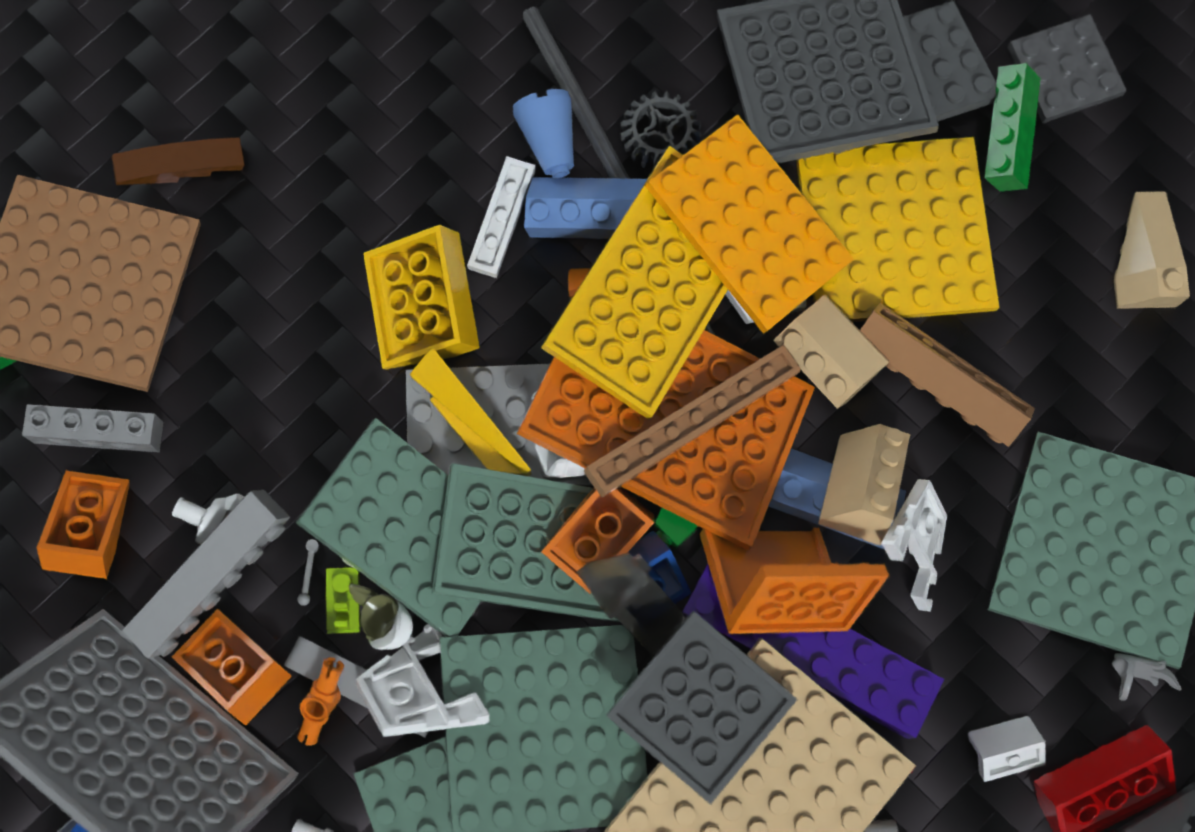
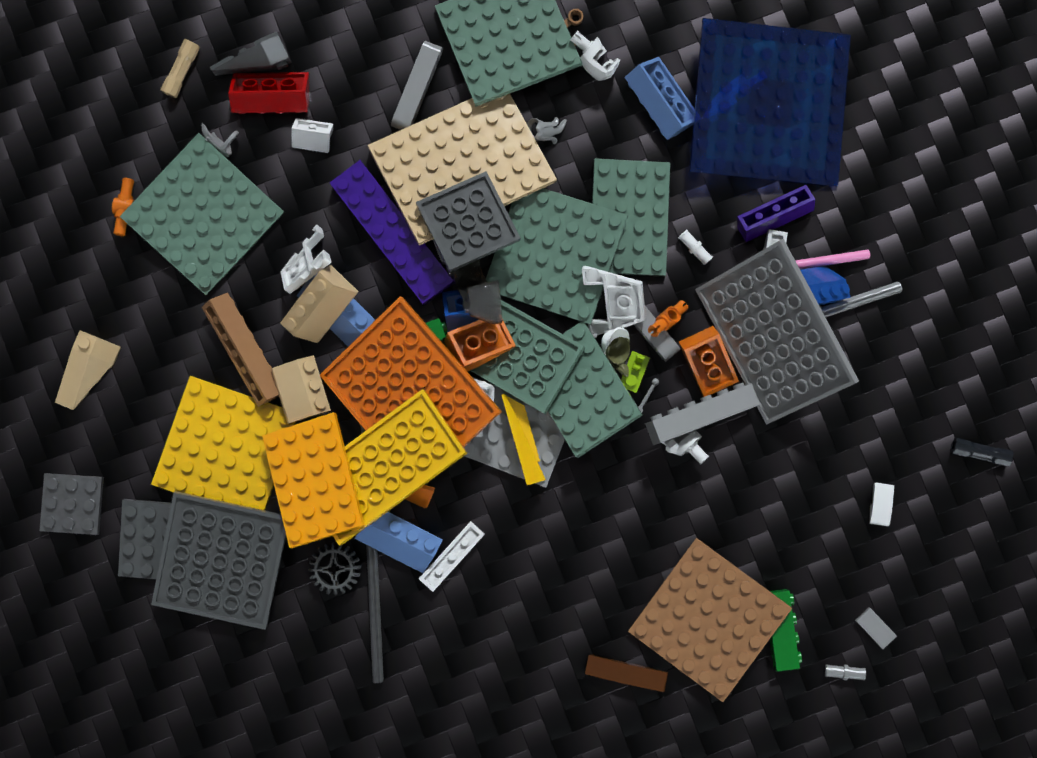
camera: 150 degrees left, 10 degrees up
light grey brick [22,404,163,452] -> none
orange slope [37,470,130,579] -> none
yellow slope [363,225,480,369] -> none
medium blue cone [513,89,574,178] -> none
medium nougat plate [584,345,801,498] -> none
orange bracket [700,528,889,634] -> none
green brick [985,63,1041,191] -> none

